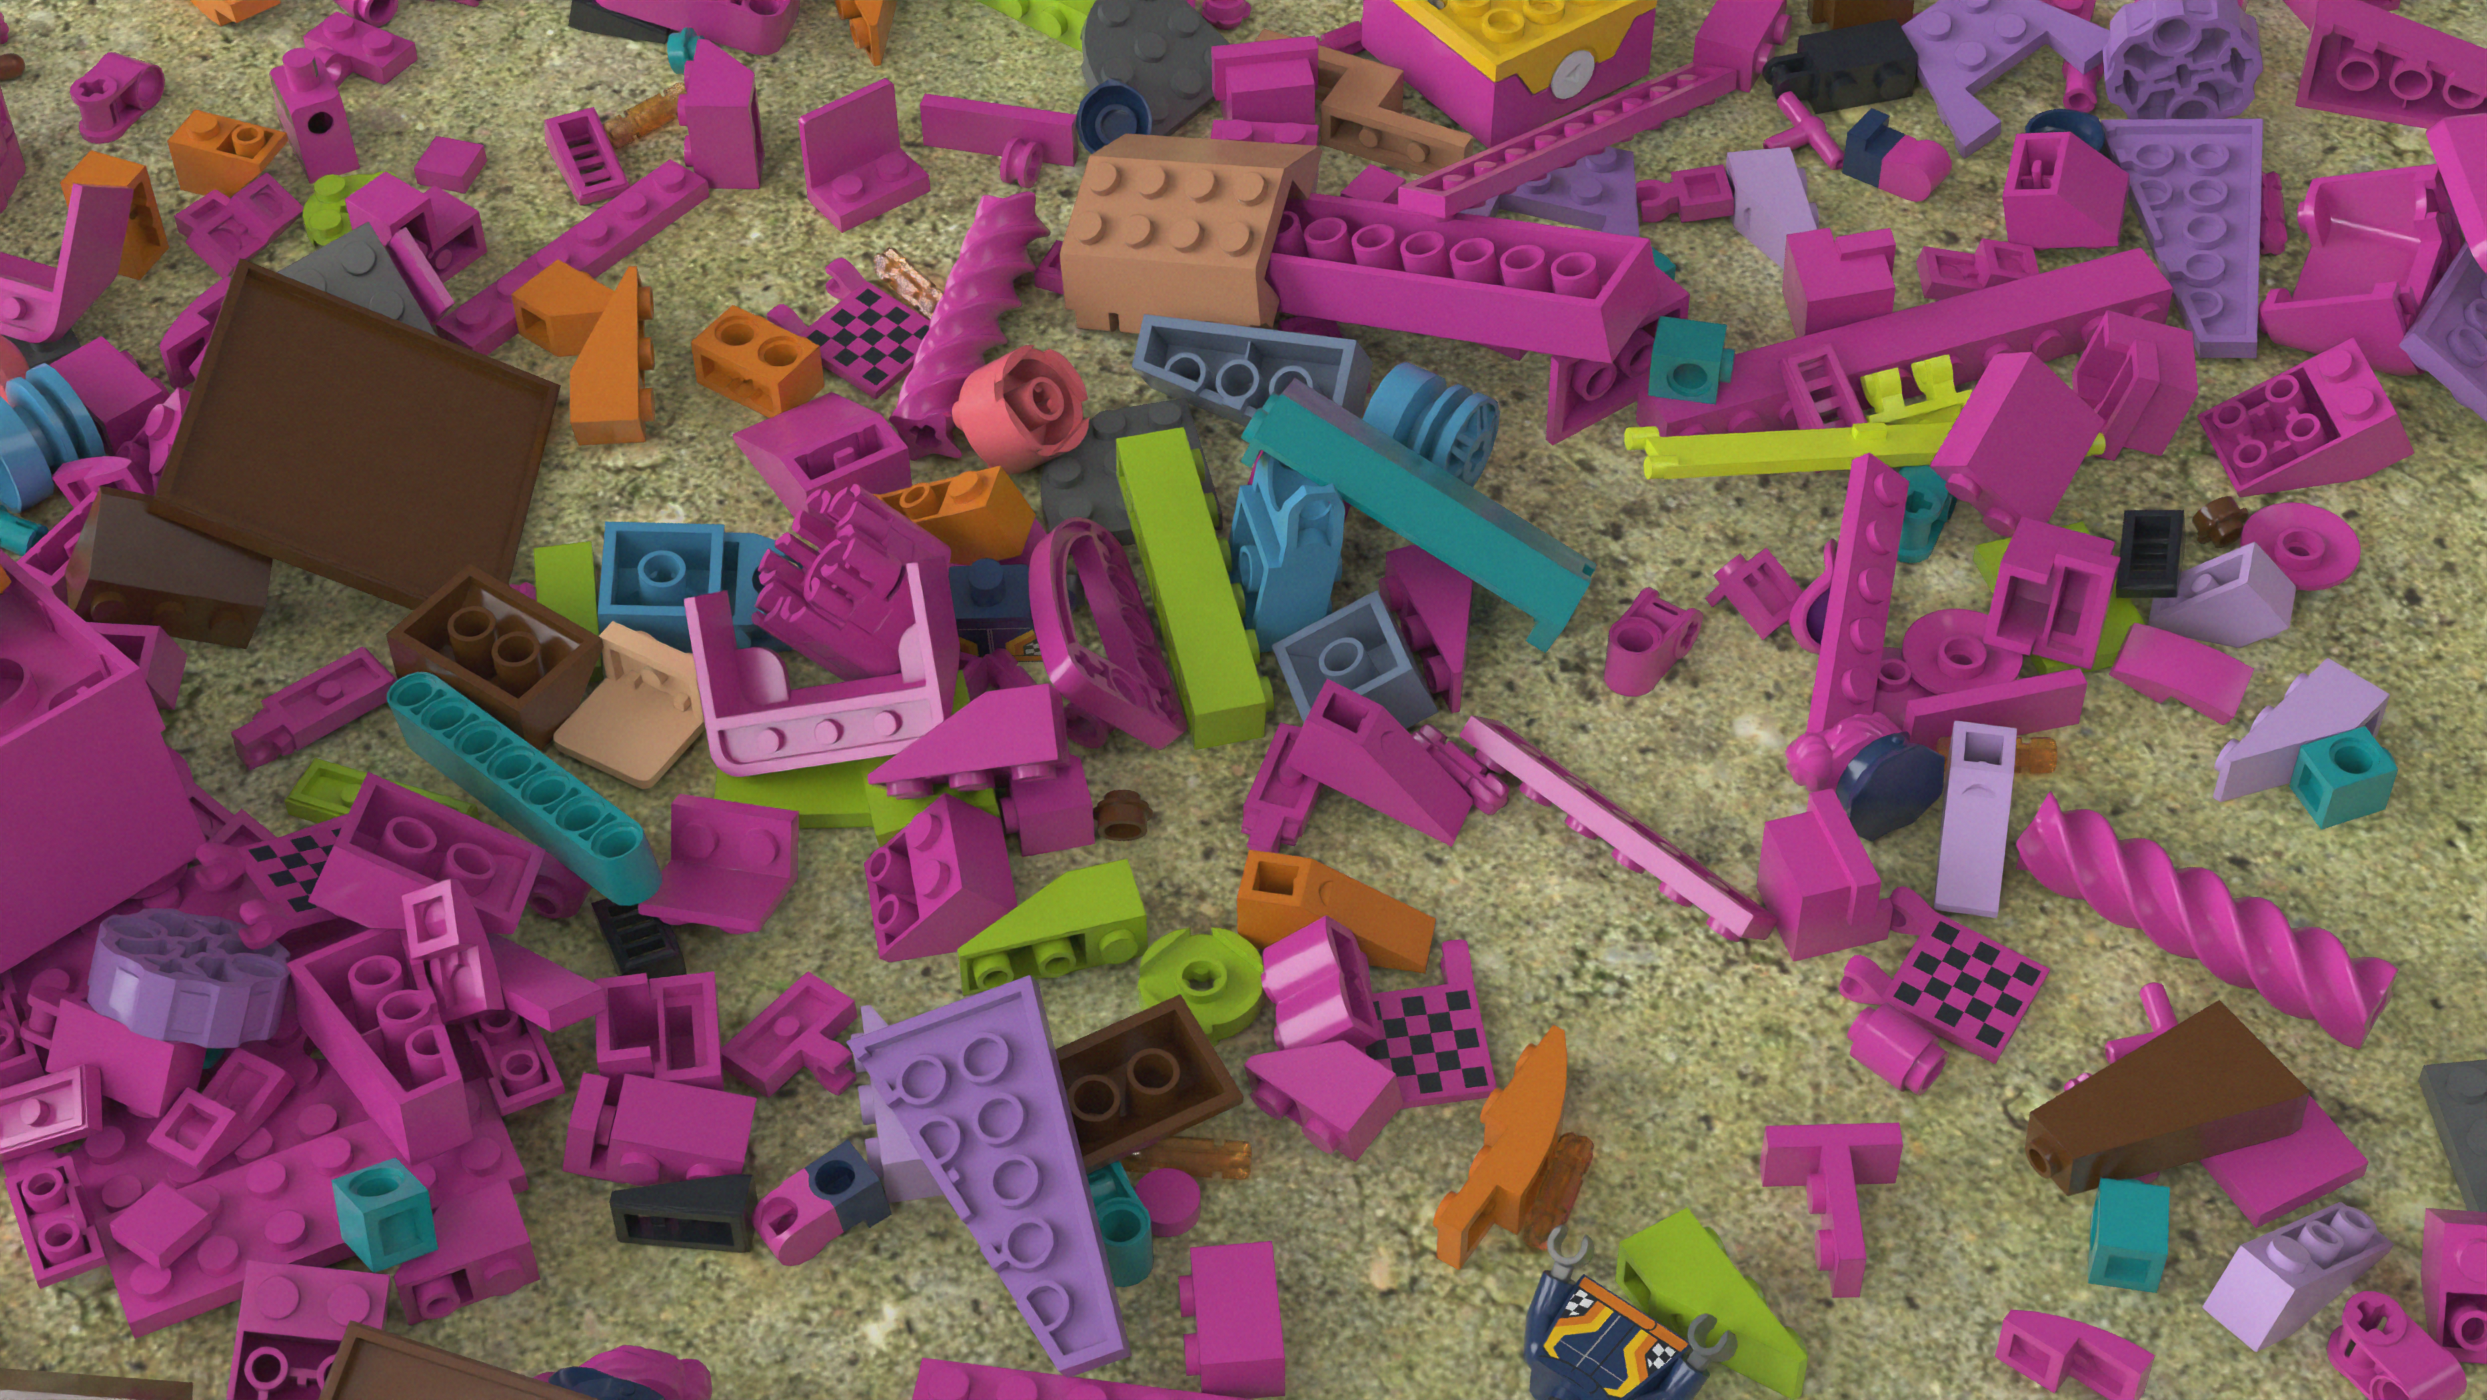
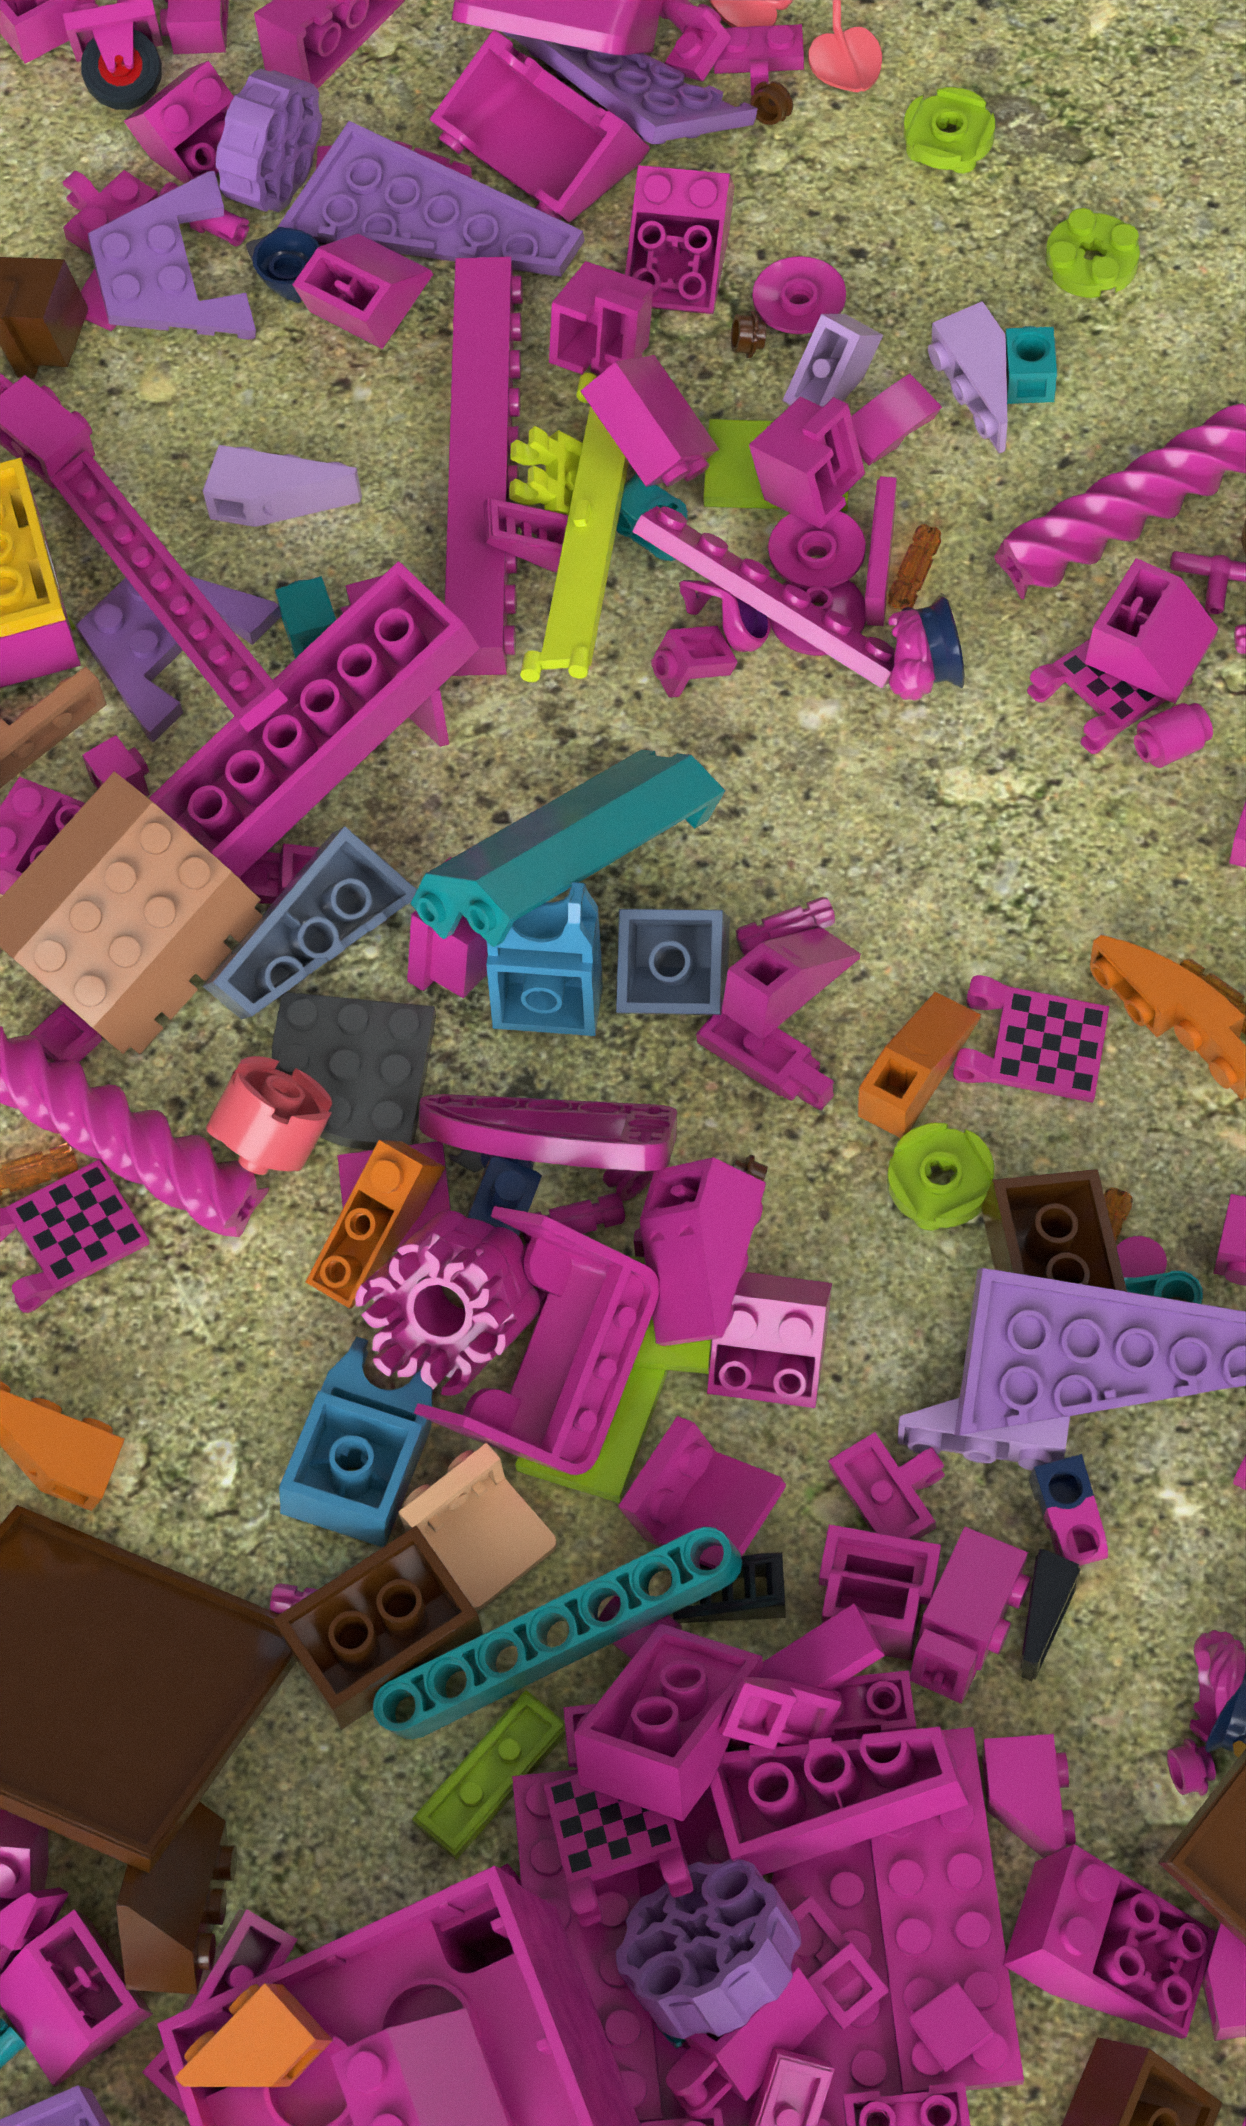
camera: 65 degrees left, 15 degrees up
dark pink hinge [231,647,397,770] -> none
teal brick [331,1157,438,1273] -> none
lime tile [533,541,604,682] -> none
orange brick [691,305,825,418] -> none
dark pink slope [733,392,912,529] -> none
lime slope [957,858,1148,996] -> none
lime brick [1116,427,1274,750] -> none
dark pink slope [1244,1040,1403,1162] -> none
dark pink brick [1261,915,1379,1051] -> none
dark azure wheel [1362,361,1500,488] -> none
dark pink slope [1379,544,1474,714] -> none
plate [1459,715,1779,942] -> none
dark pink piece [1604,587,1703,697] -> none
dark pink plate [1636,164,1734,223] -> none
teal brick [1648,316,1735,405] -> none
dark pink plate [1756,788,1893,962] -> none
black brick [1762,18,1918,114] -> none
dark pink piece [1763,91,1845,170] -> none
dark pink plate [1782,227,1896,338] -> none
leg [1842,108,1952,202] -> none
dark pink slope [1916,238,2040,300] -> none
lavender slope [1933,721,2017,918] -> none
black slope [2116,510,2186,598] -> none
none -> dark pink slope [1085,558,1219,704]

